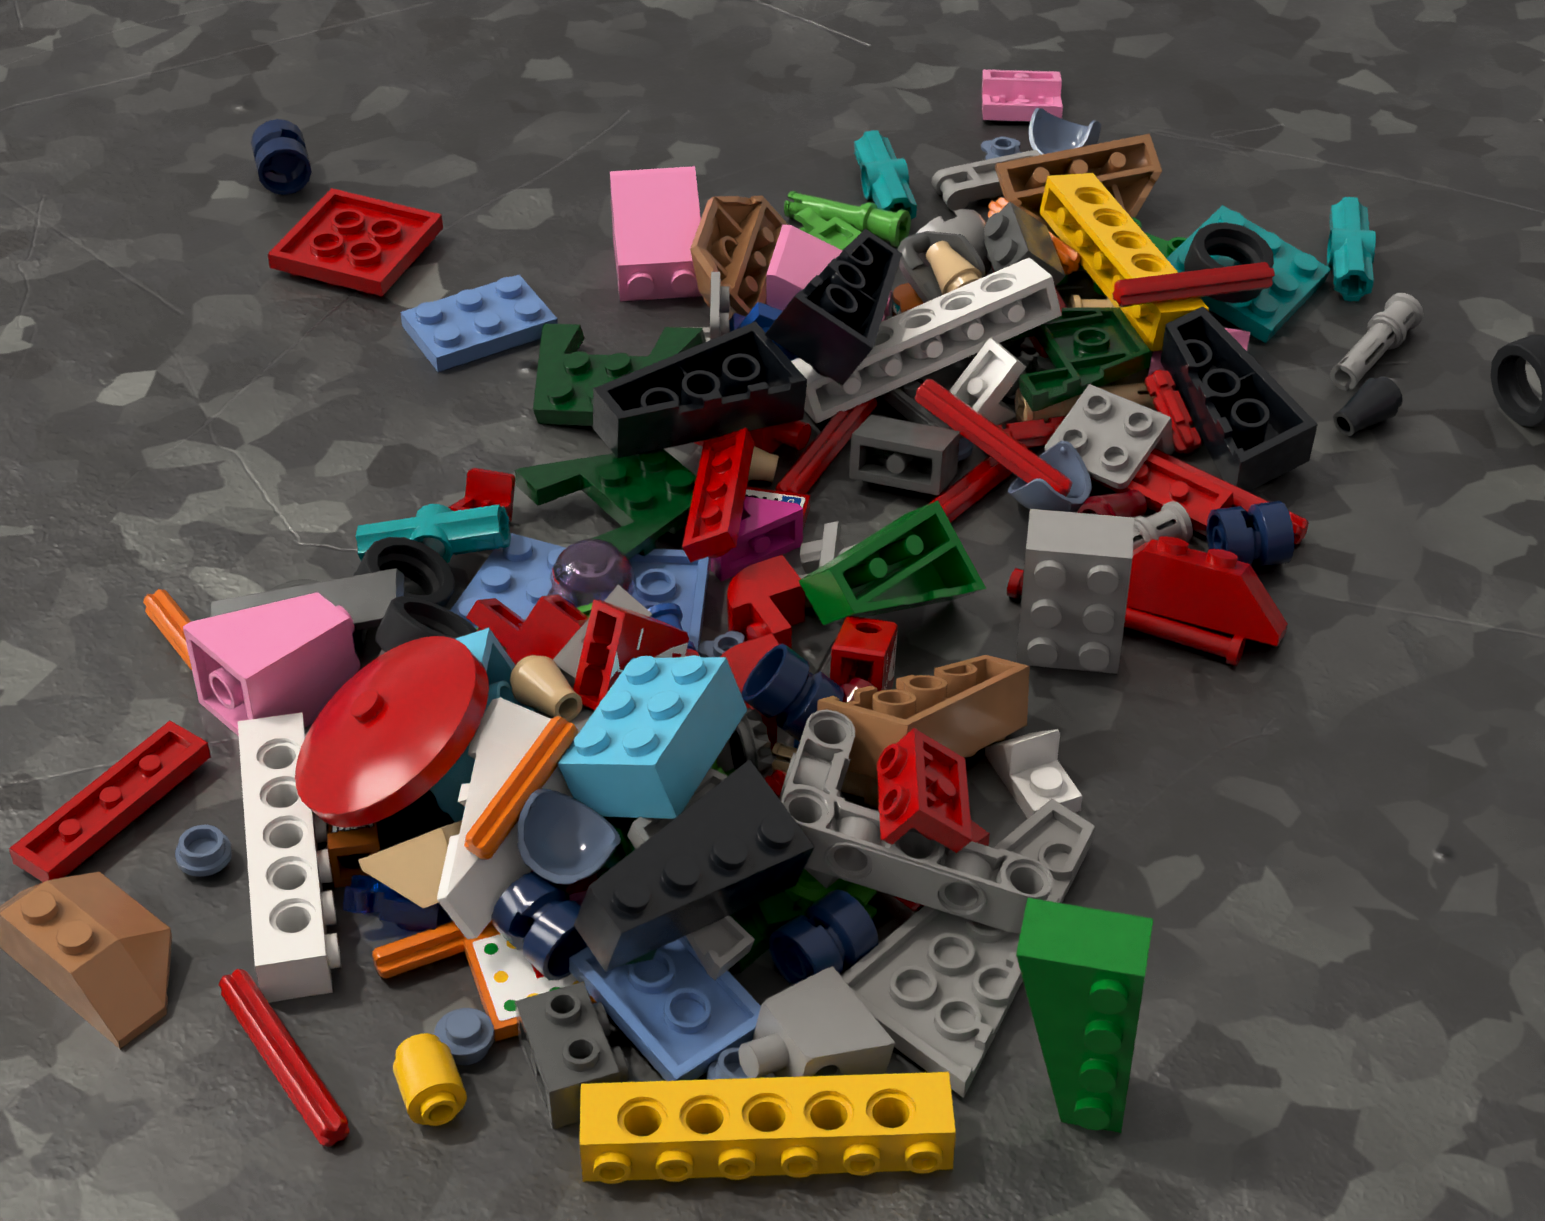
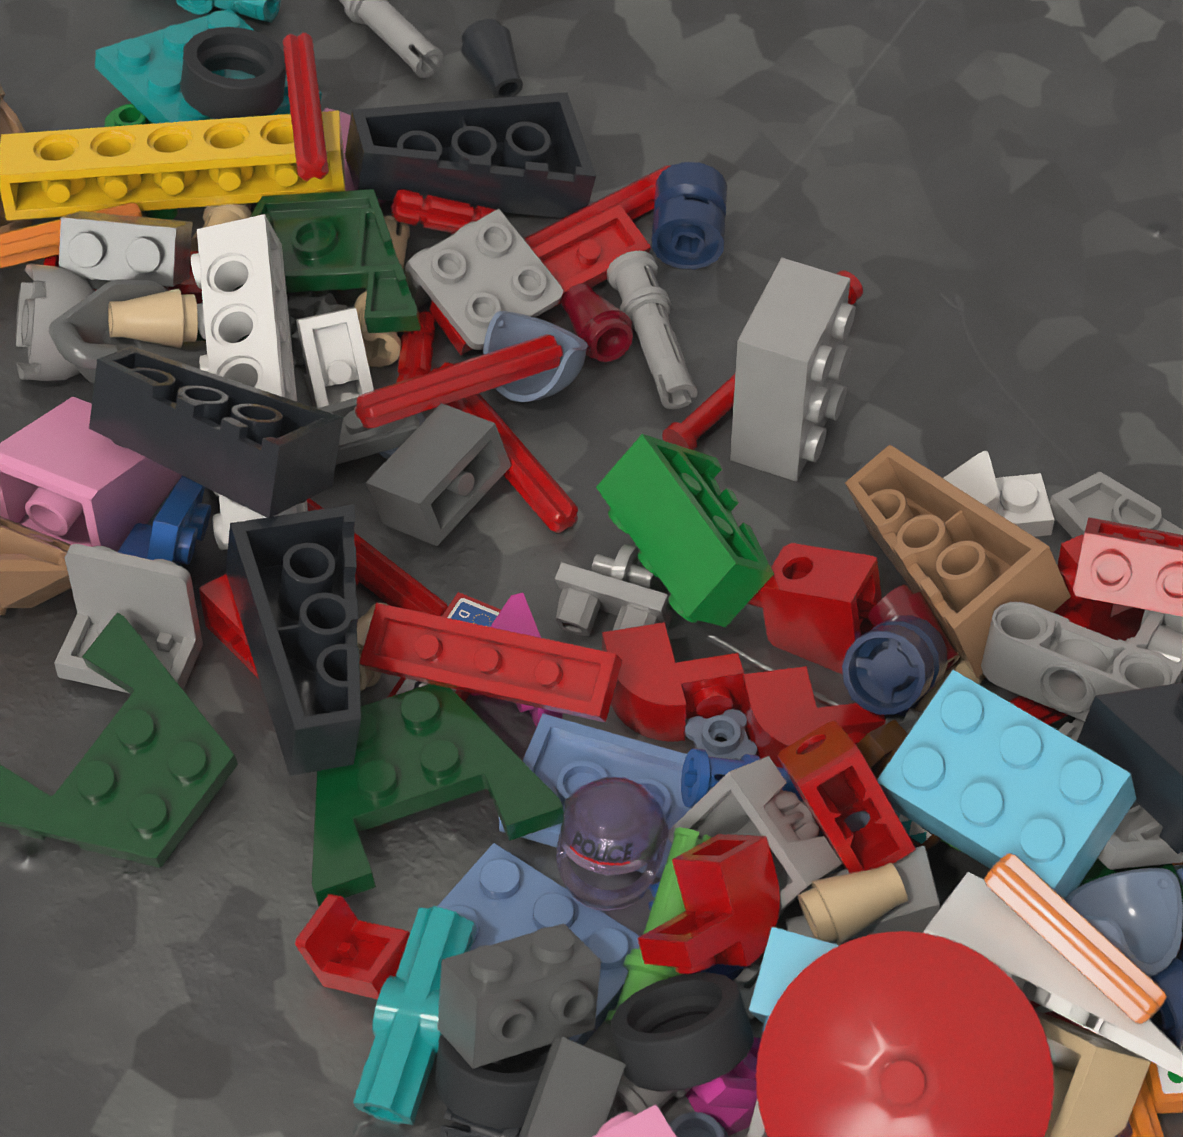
camera: 75 degrees left, 10 degrees up
red wedge [1127,536,1288,646] -> none
none -> dark grey brick [437,923,601,1069]

